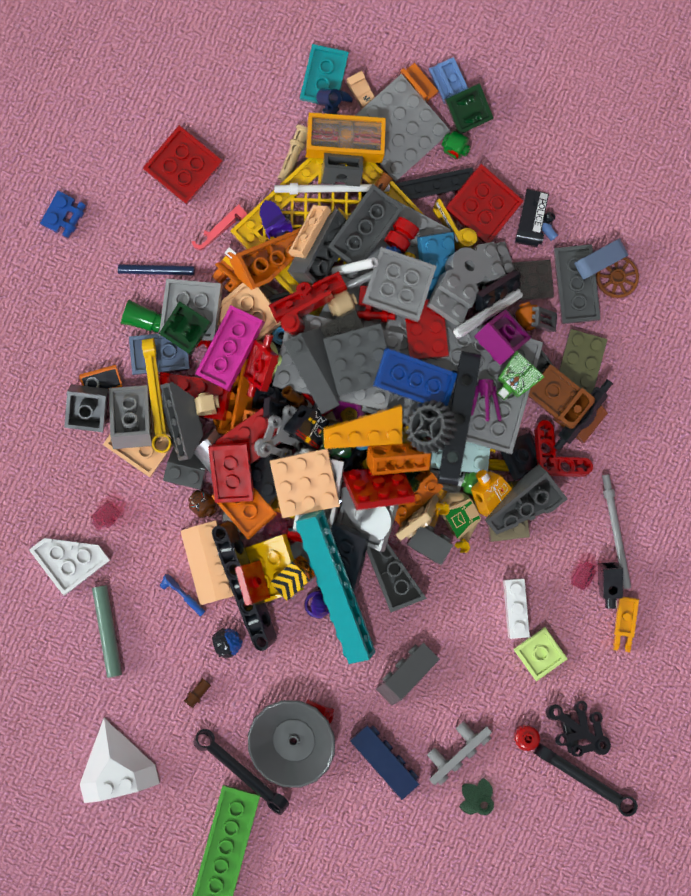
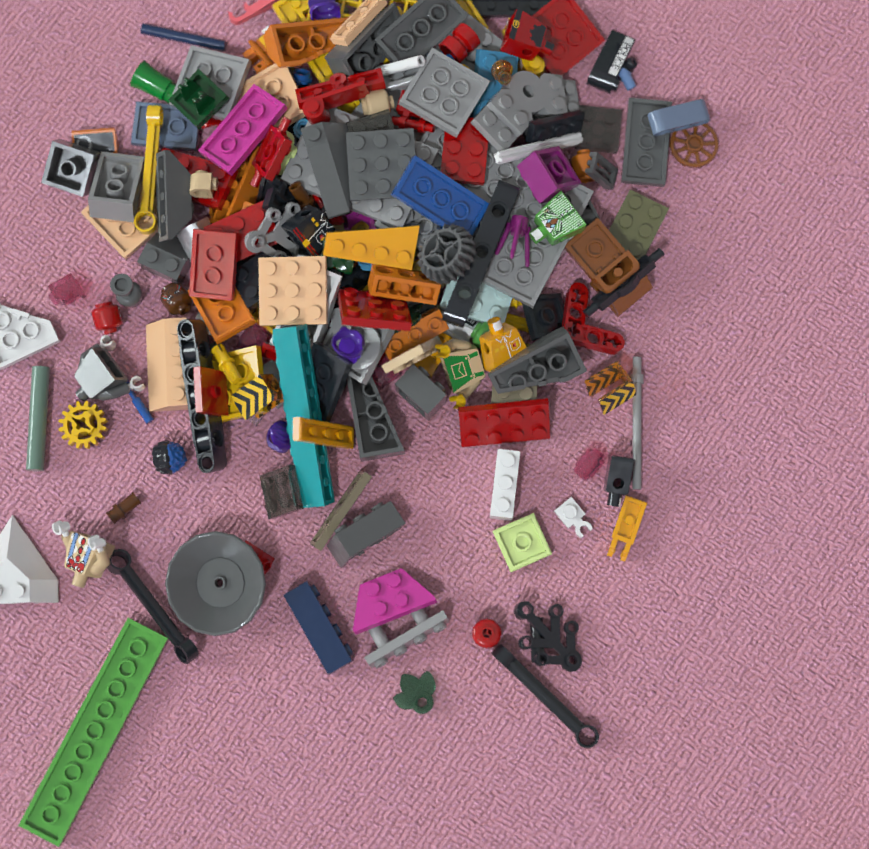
camera: 10 degrees right, 5 degrees down
none -> torso [52,520,115,588]
none -> yellow gear [58,401,108,450]
none -> torso [75,335,145,401]
none -> red head [91,301,123,334]
none -> dark grey piece [110,274,143,308]
none -> yellow axle [211,344,242,385]
none -> clear smoke plate [260,465,304,519]
none -> blue plate [292,68,312,87]
none -> light orange tile [293,417,354,449]
none -> dark tan tile [310,471,372,551]
none -> dark purple piece [332,326,365,364]
none -> dark pink wing [353,568,437,635]
none -> red plate [458,398,550,447]
none -> clear orange cone [491,60,513,85]
none -> red torso [500,8,554,61]
none -> white plate [554,497,593,538]
none -> clear orange piece [585,361,636,415]

